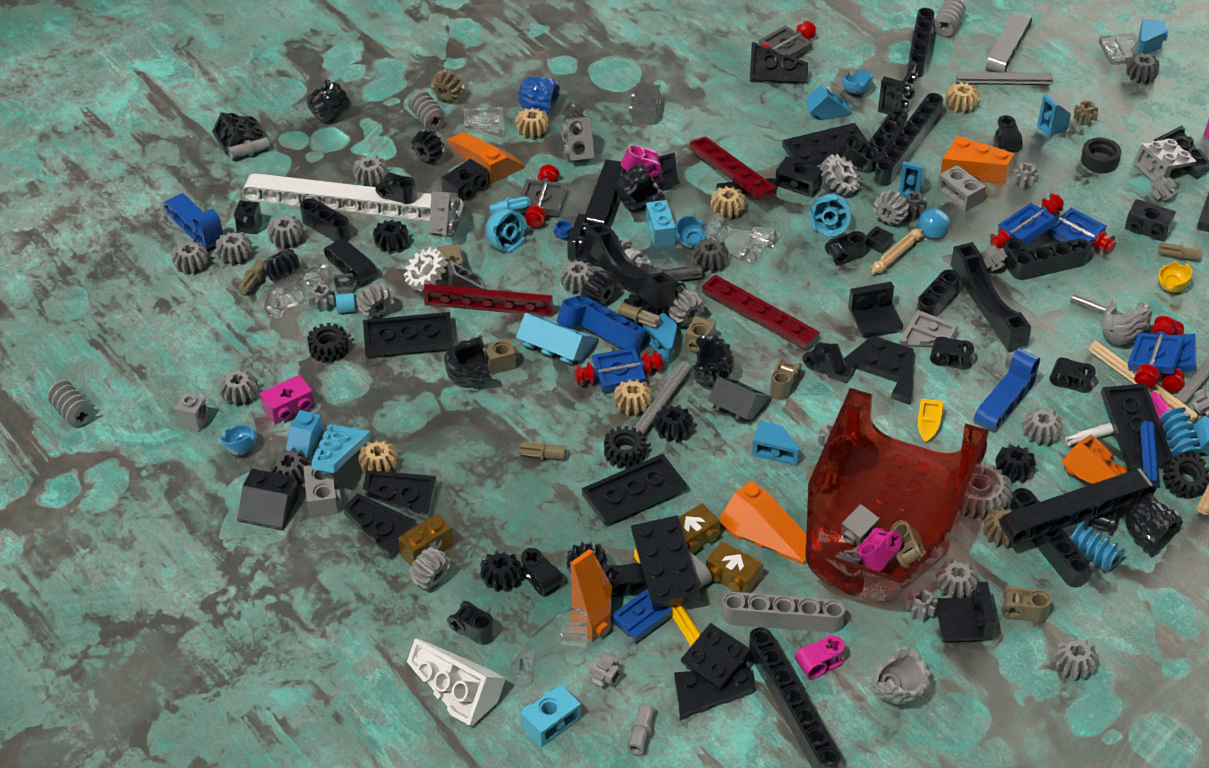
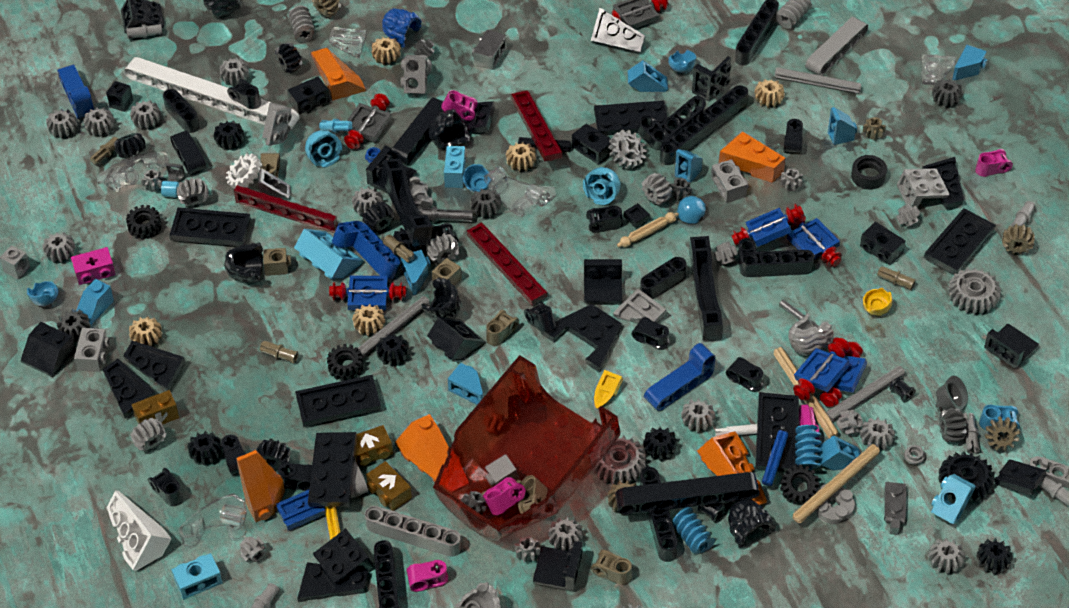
camera: 15 degrees right, 5 degrees up
medium azure wing [312,424,371,474] -> none

